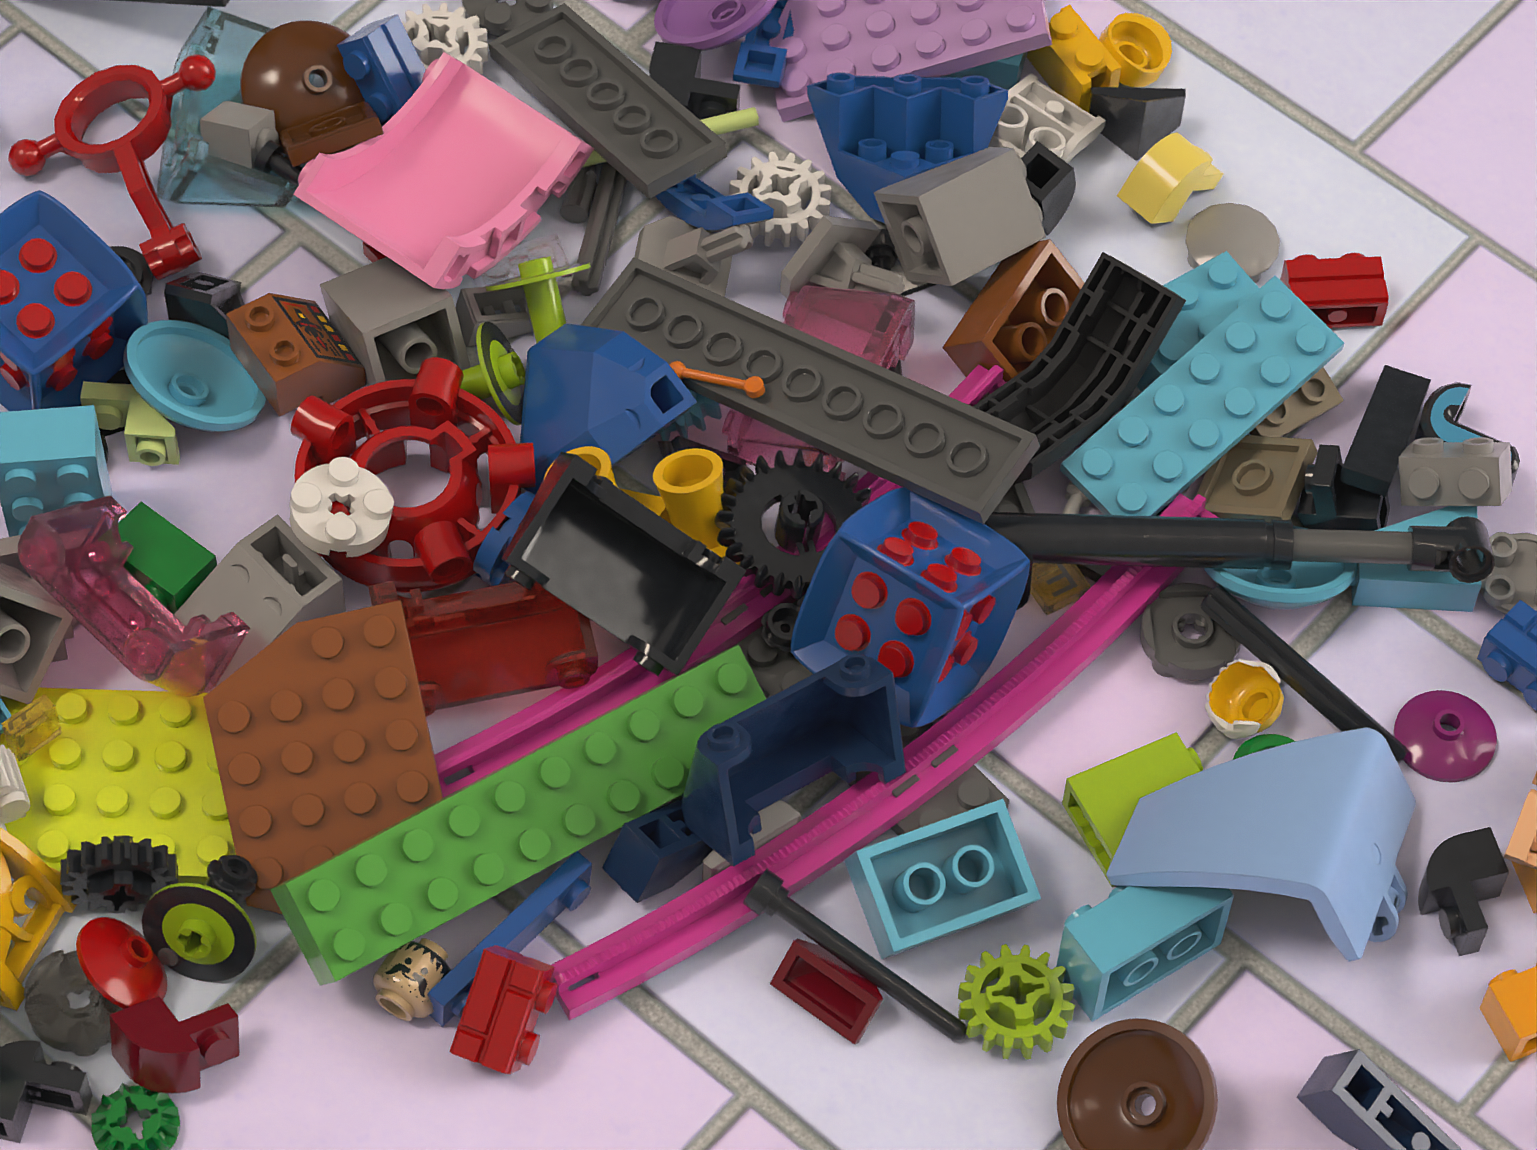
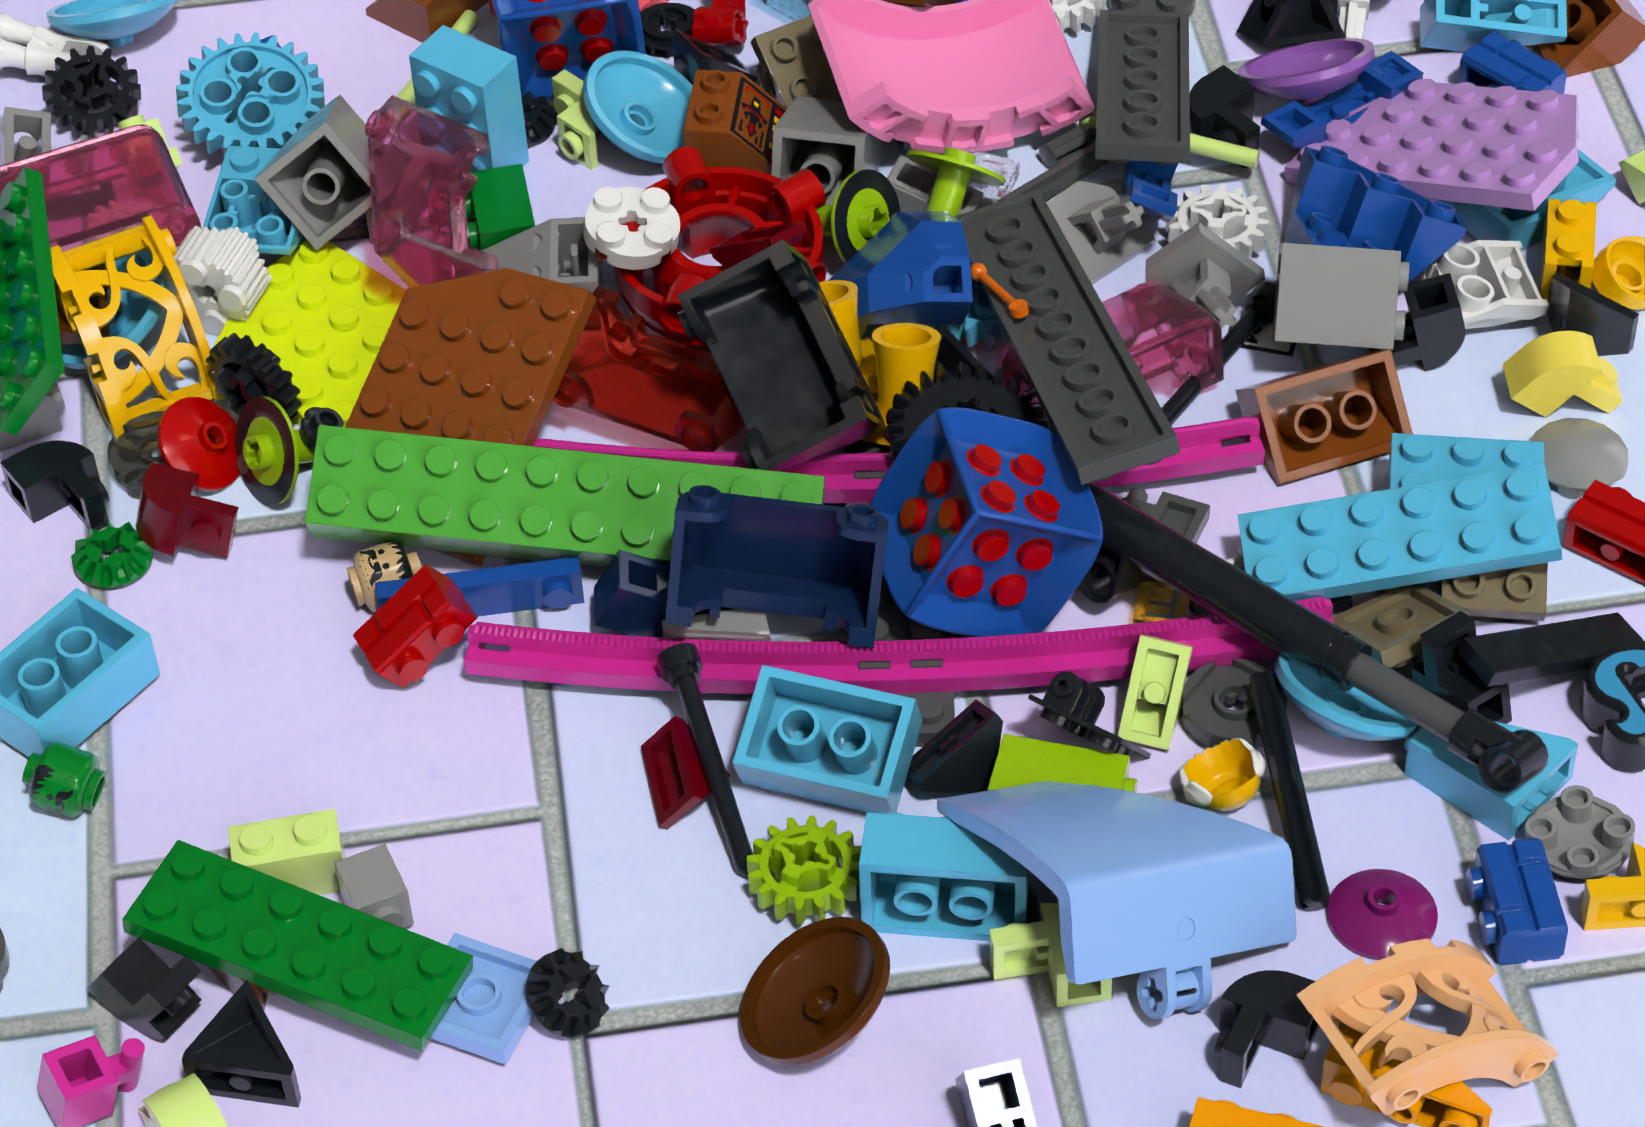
camera: 45 degrees right, 10 degrees down
clear yellow tile [1,694,62,761] -> none
black piece [973,252,1186,485] -> none
light grey brick [1399,437,1512,506] -> none
none -> dark red slope [710,221,808,269]
none -> dark tan plate [750,15,842,109]
none -> black slope [906,700,1003,793]
none -> yellowish green brick [989,903,1112,1008]
none -> black hinge [1028,671,1151,758]
none -> yellowish green slope [1118,634,1193,750]

